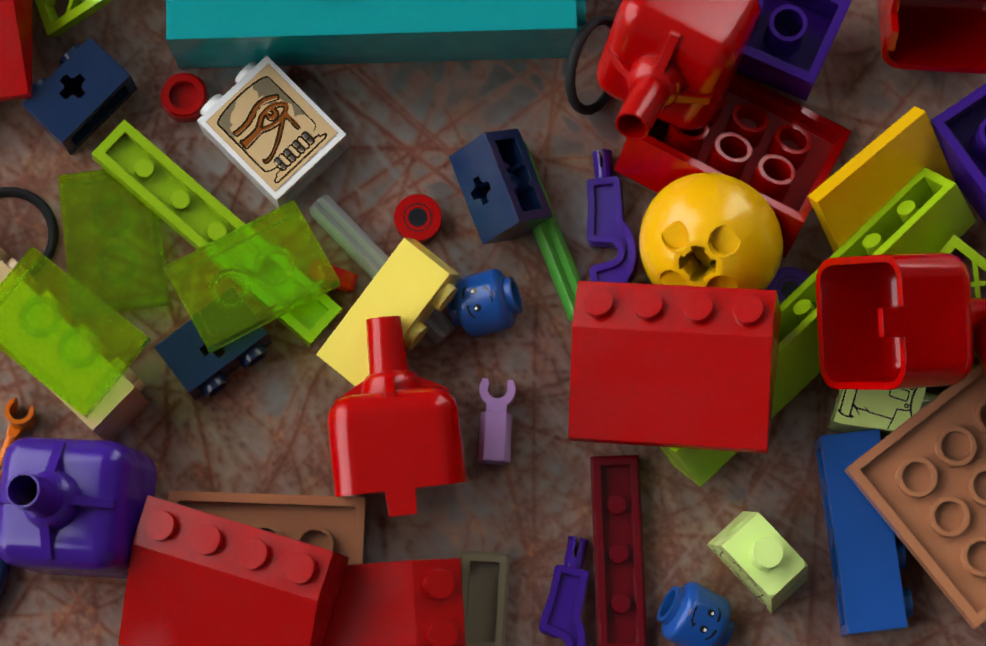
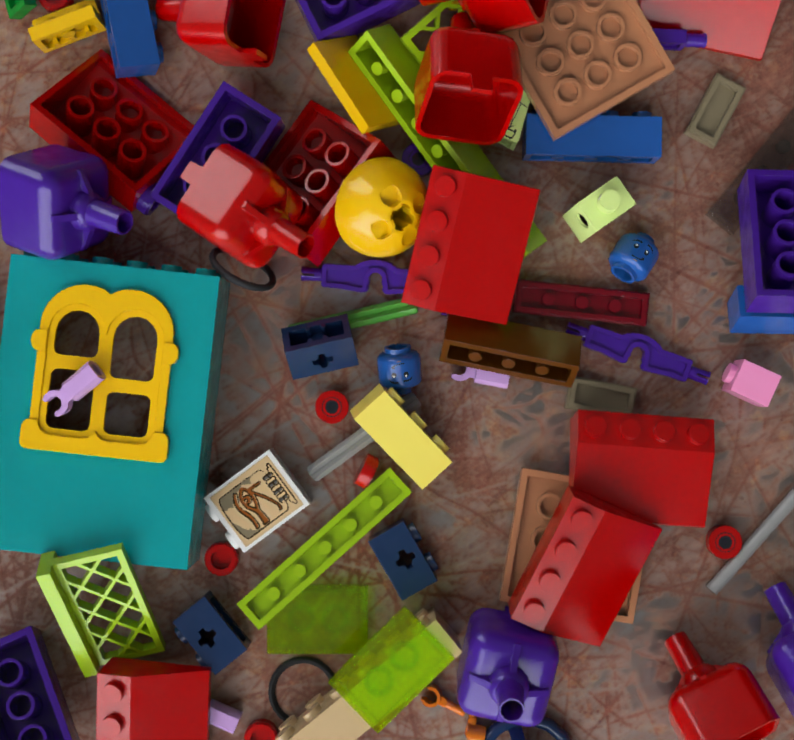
camera: 85 degrees left, 10 degrees up
clear neon green tile [163,200,340,354] -> none
red piece [327,316,467,517] -> none
none -> reddish brown brick [439,314,582,388]

